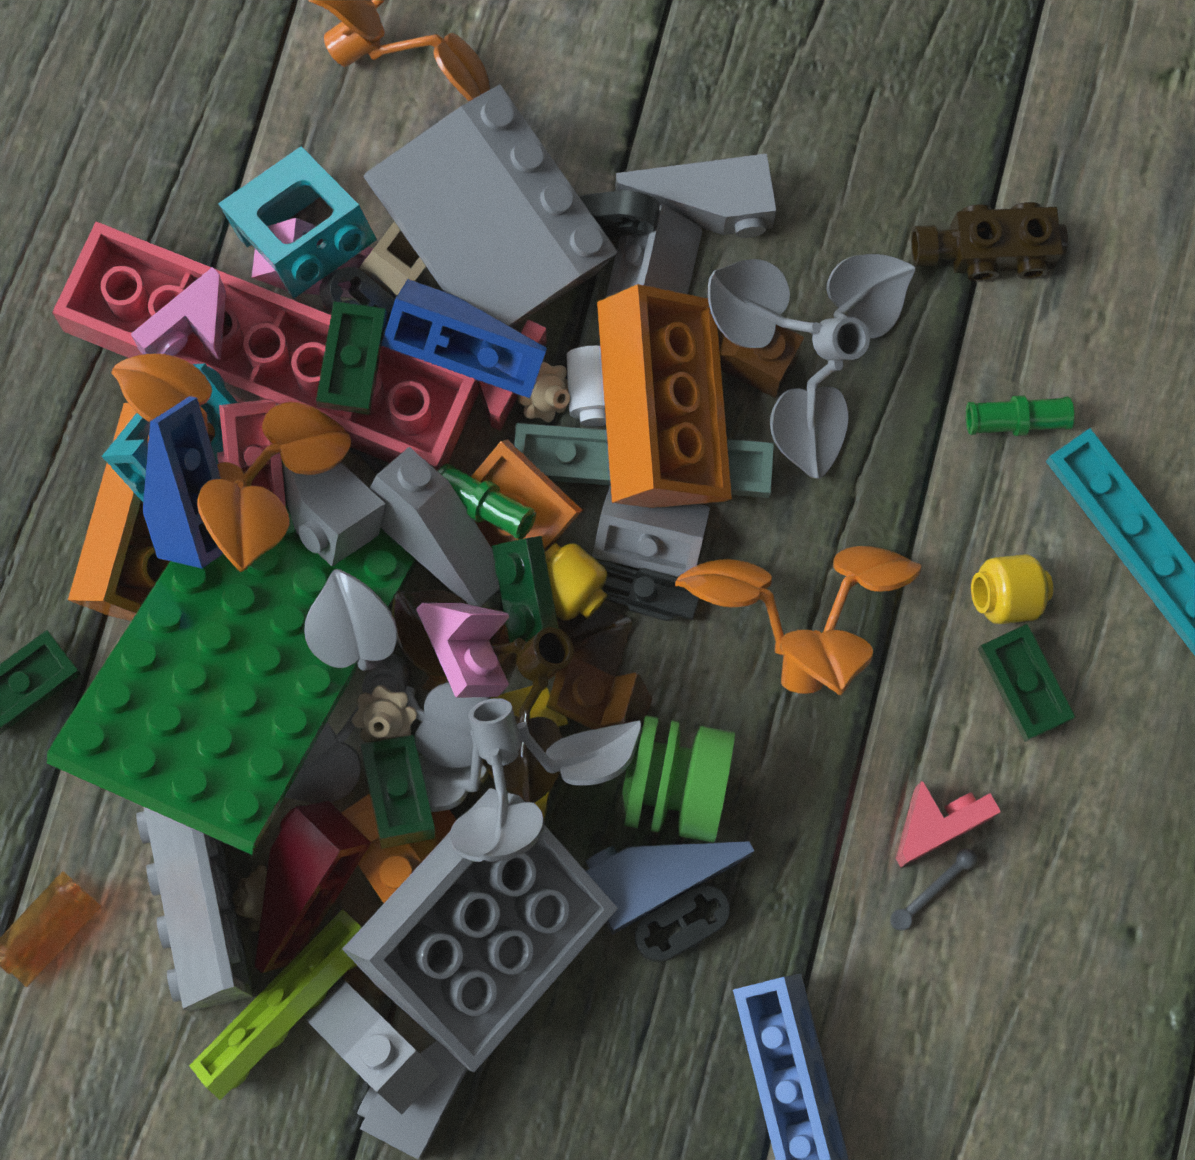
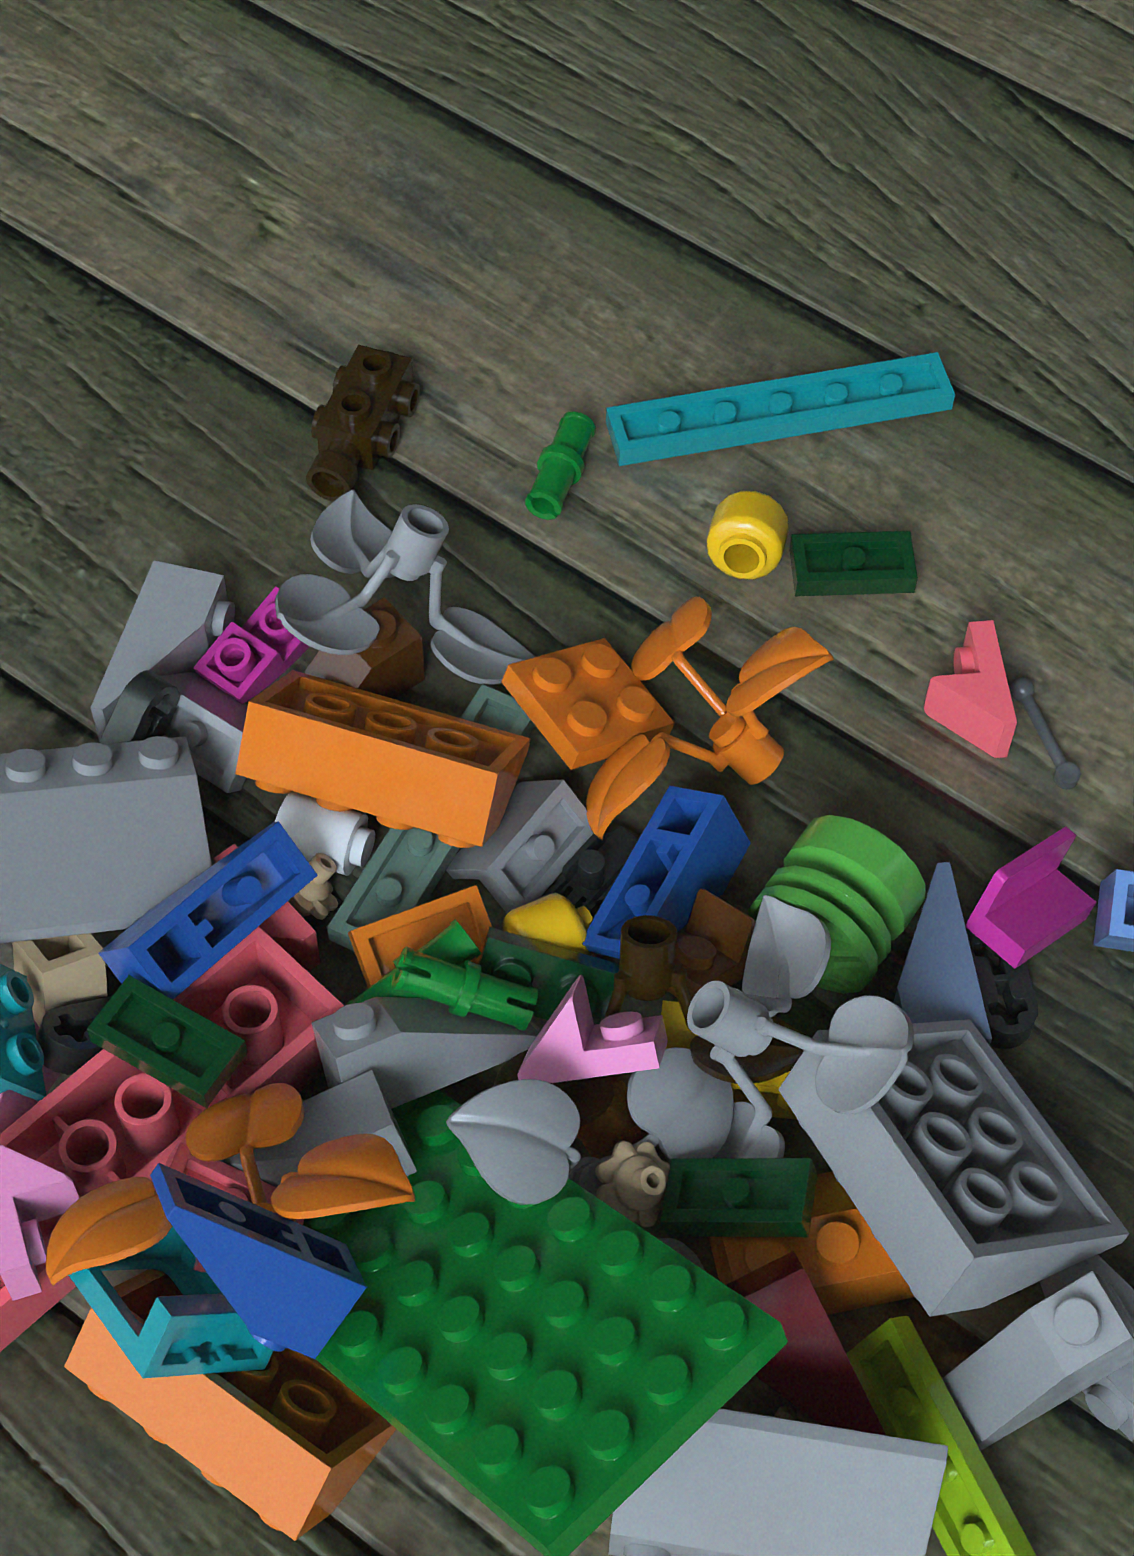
camera: 65 degrees left, 20 degrees down
none -> dark pink slope [193,586,310,704]
none -> green pin [392,946,538,1031]
none -> orange plate [501,638,675,770]
none -> blue slope [582,786,751,959]
none -> dark pink panel [965,826,1096,969]

